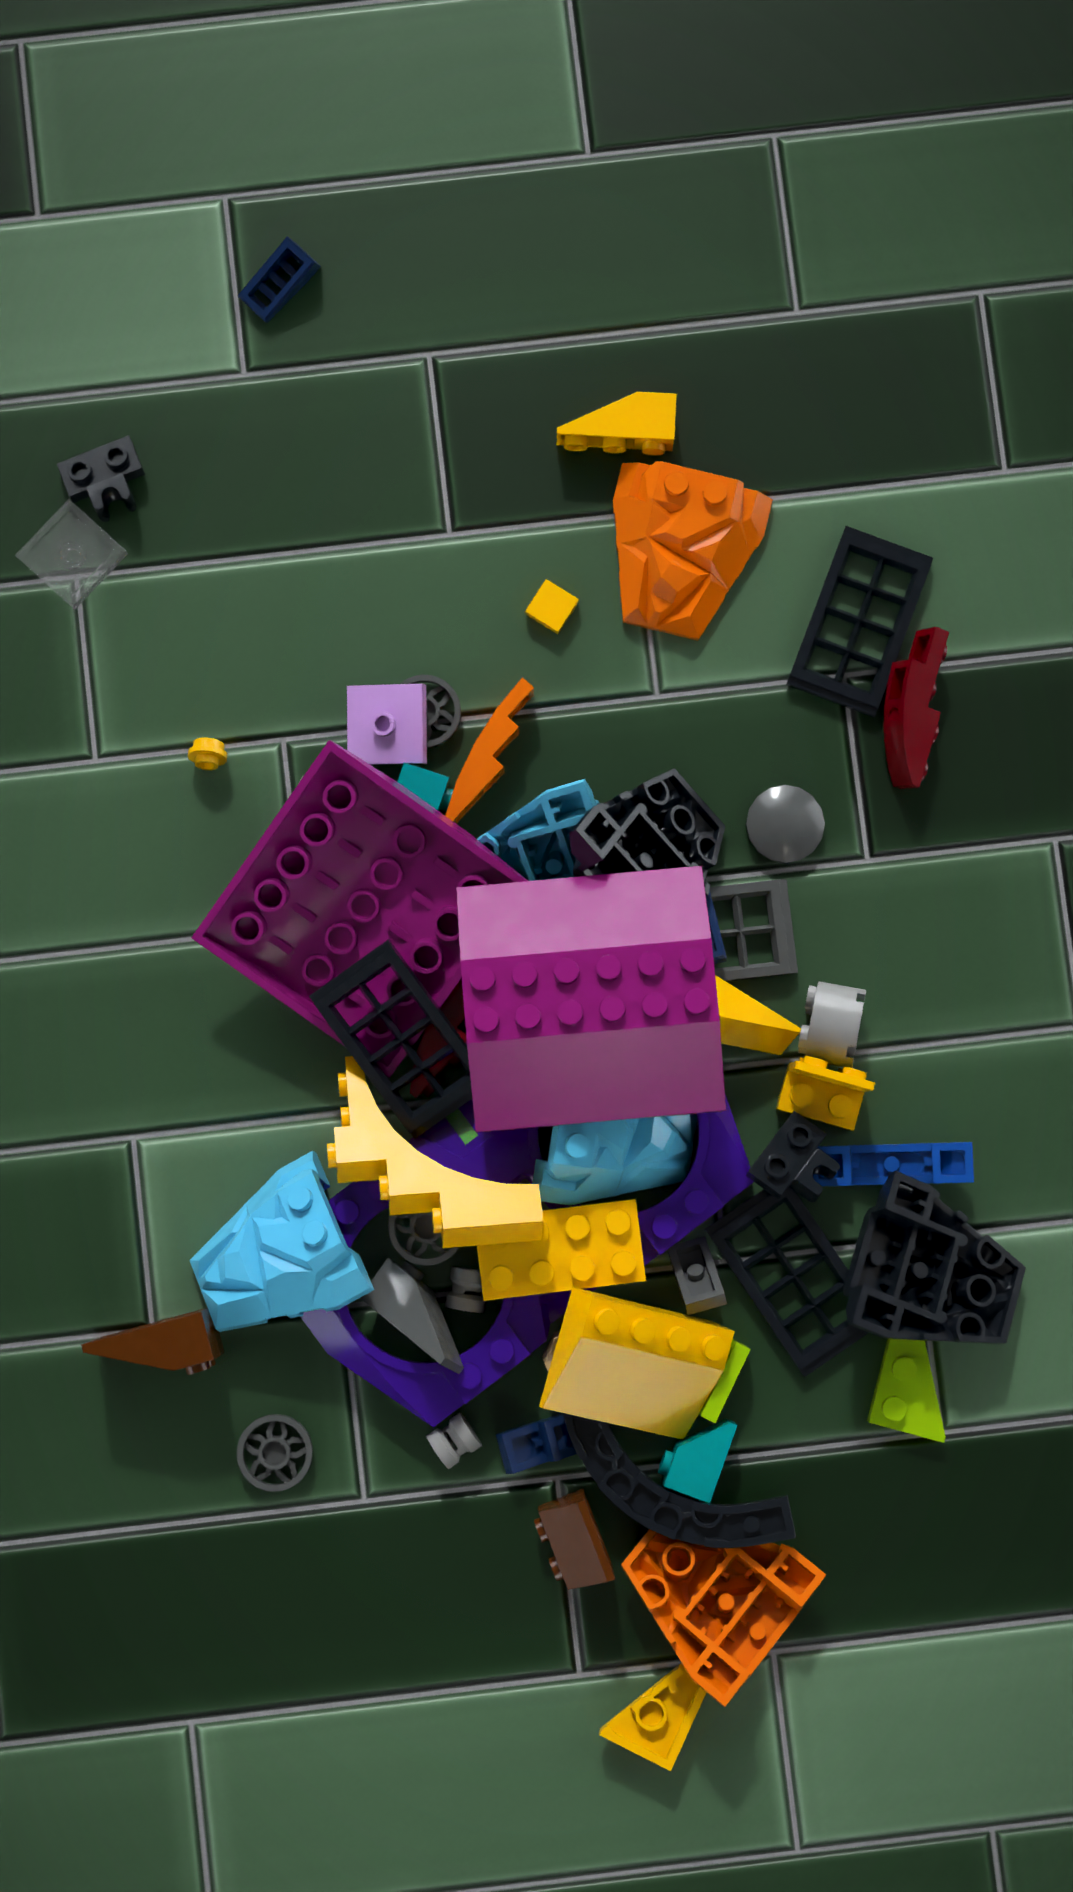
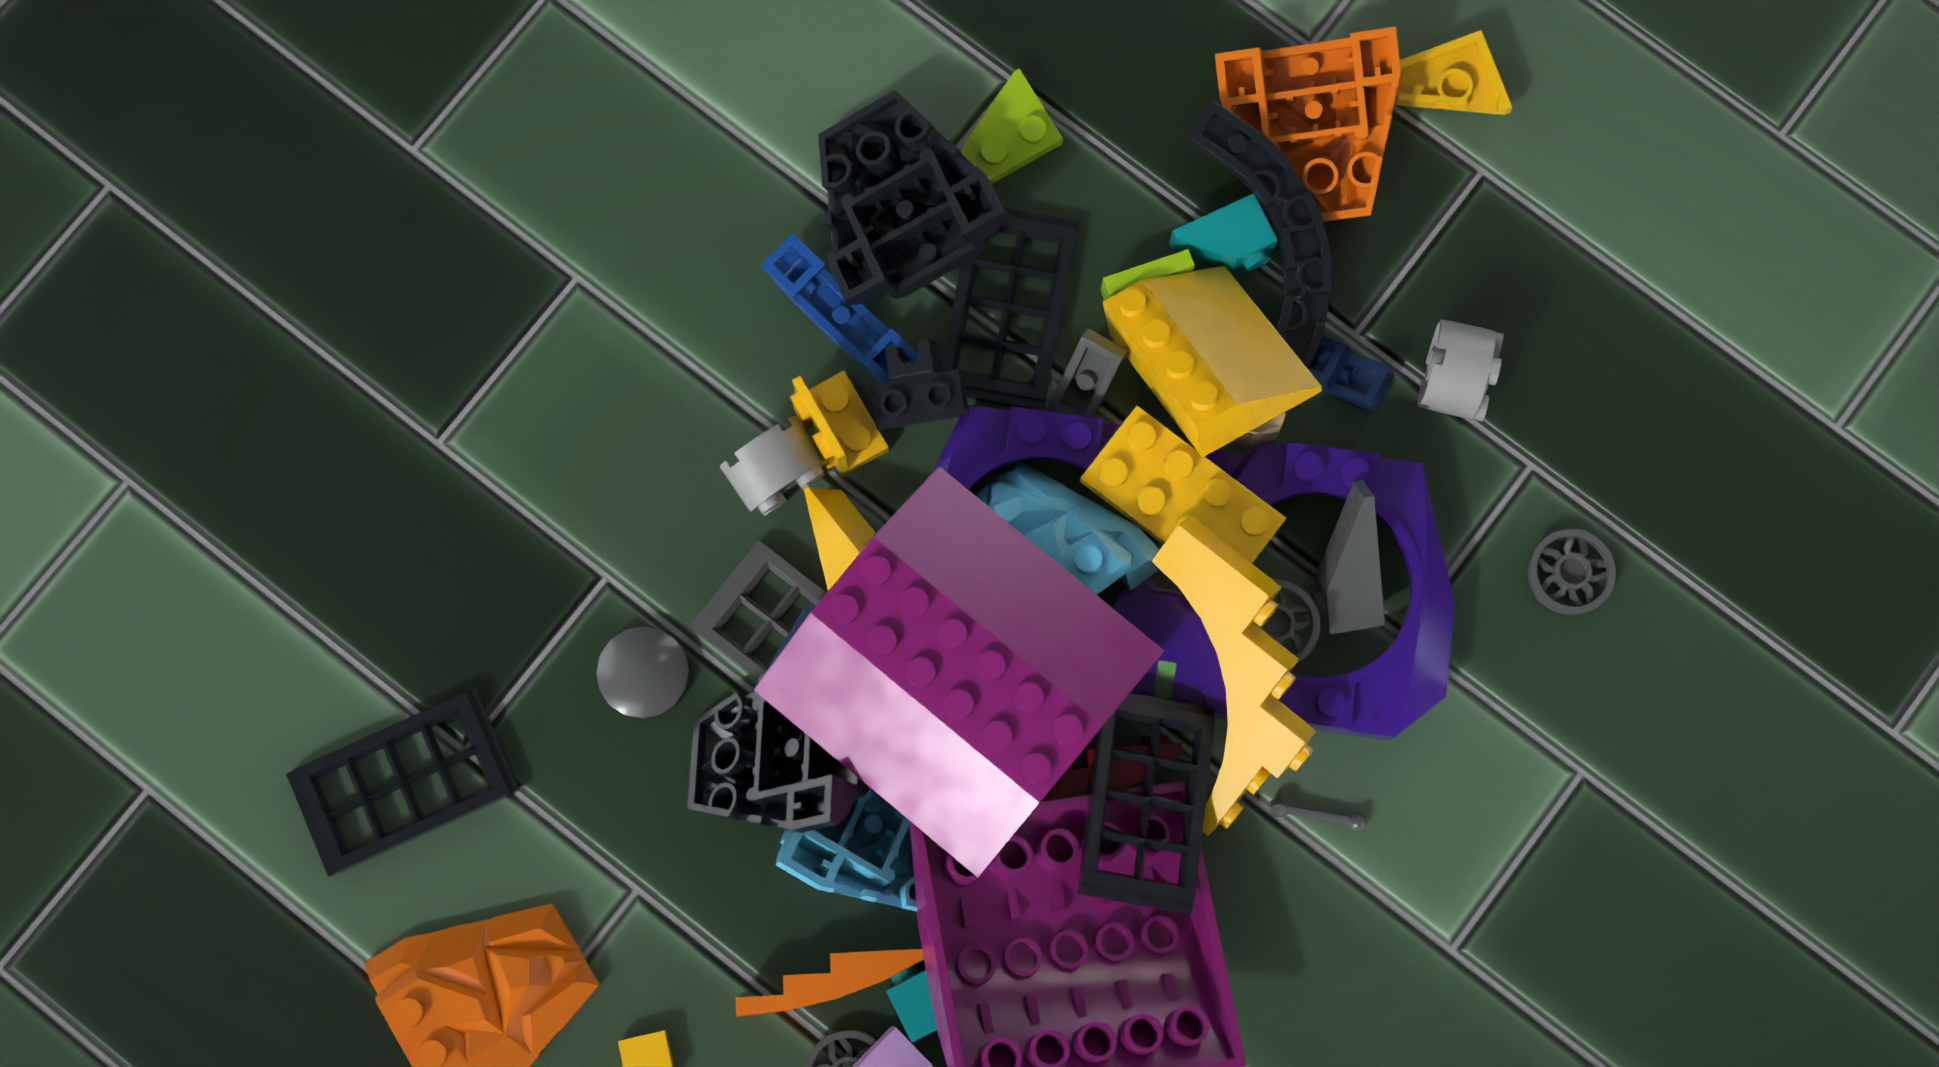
camera: 135 degrees left, 5 degrees down
reddish brown slope [81,1308,225,1375] -> none
medium azure wedge [189,1151,374,1332] -> none
light grey wheel [426,1412,482,1469] -> none
light grey wheel [445,1266,486,1313] -> none
reddish brown slope [534,1488,615,1590] -> none
dark red slope [884,627,949,789] -> none
none -> dark grey hinge [1270,798,1367,831]
none -> light grey brick [1418,319,1504,422]

